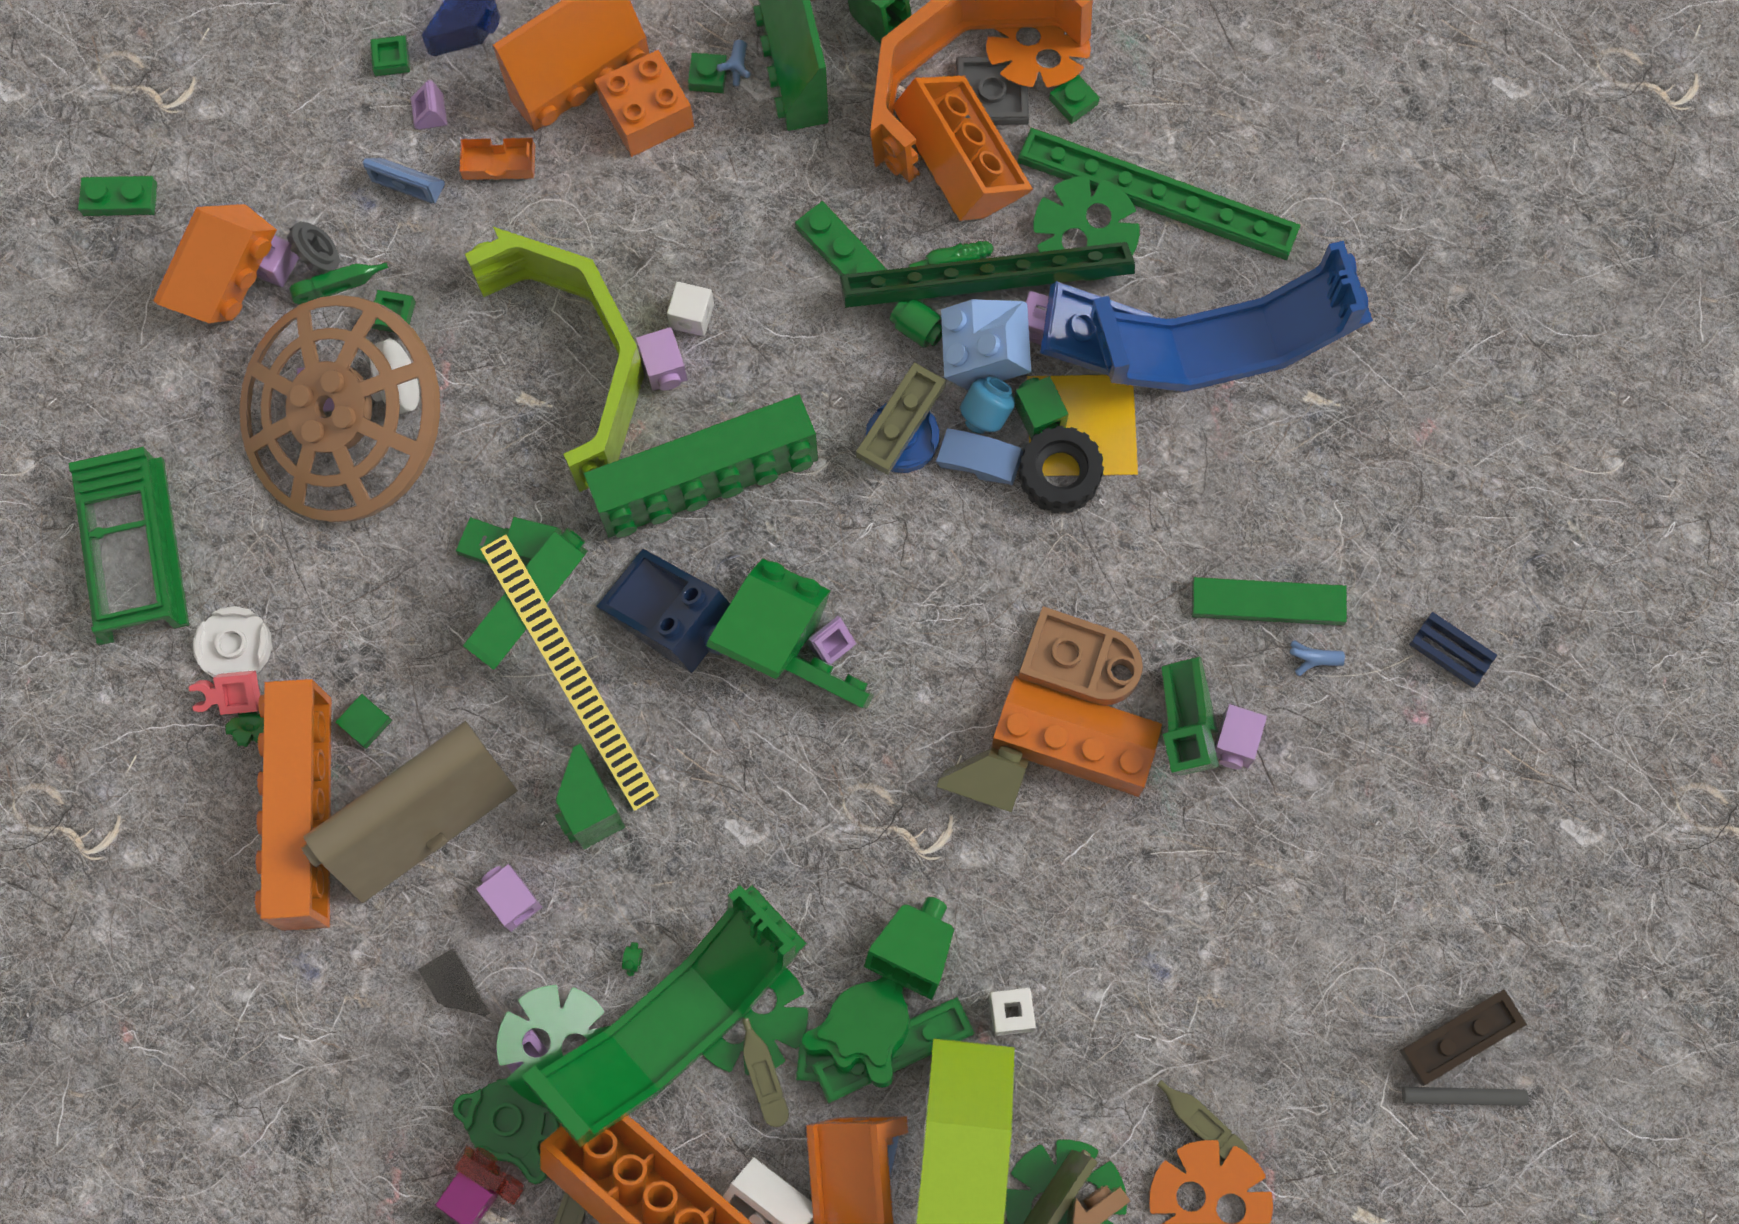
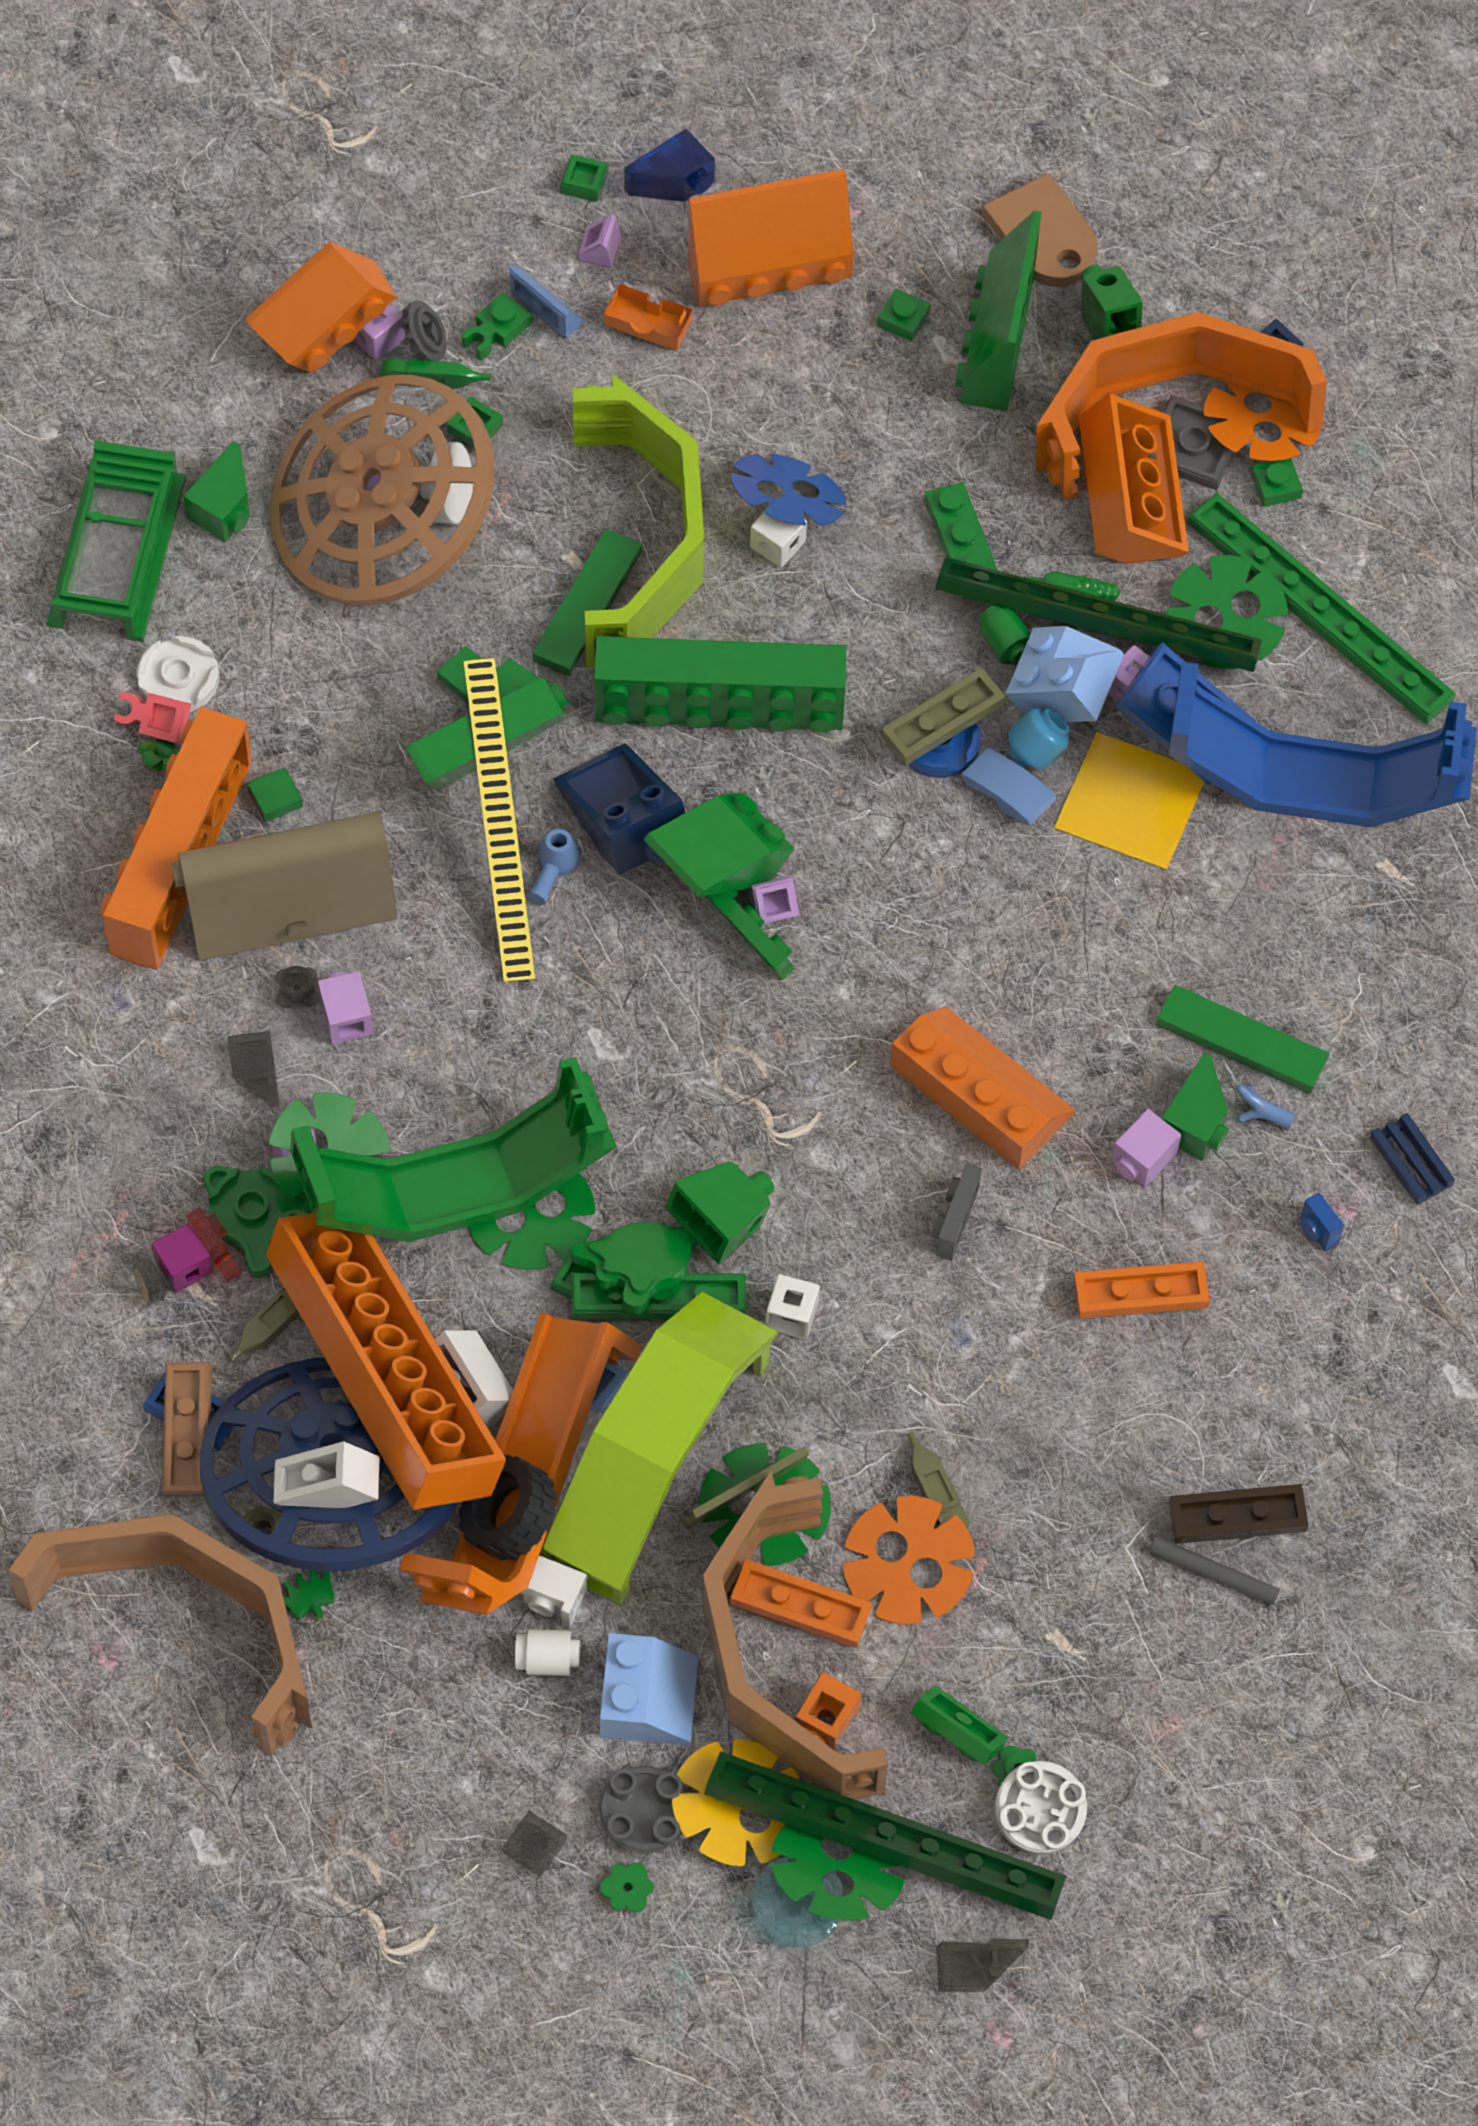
camera: 20 degrees right, 10 degrees down
green plate [78,176,157,216] -> none
green slope [555,743,626,850] -> none
orange brick [595,49,694,157] -> none
green piece [622,942,643,976] -> none
lavender brick [636,327,687,391] -> none
medium blue bar [717,40,751,86] -> none
olive piece [742,1018,789,1127] -> none
olive slope [937,746,1029,812] -> none
green brick [1014,376,1069,439] -> none
medium nougat tile [1018,606,1143,705] -> none
black tyre [1019,426,1104,514] -> none
green arch [1162,656,1219,776] -> none
none -> green slope [183,440,250,542]
none -> clear smoke plate [275,966,319,1008]
none -> green plate [461,292,532,360]
none -> medium blue bar [526,829,580,905]
none -> green tile [533,528,642,676]
none -> blue piece [730,454,846,526]
none -> dark grey plate [932,1163,982,1261]
none -> orange plate [1073,1261,1210,1319]
none -> green slope [1162,1053,1229,1161]
none -> blue plate [1300,1192,1344,1251]

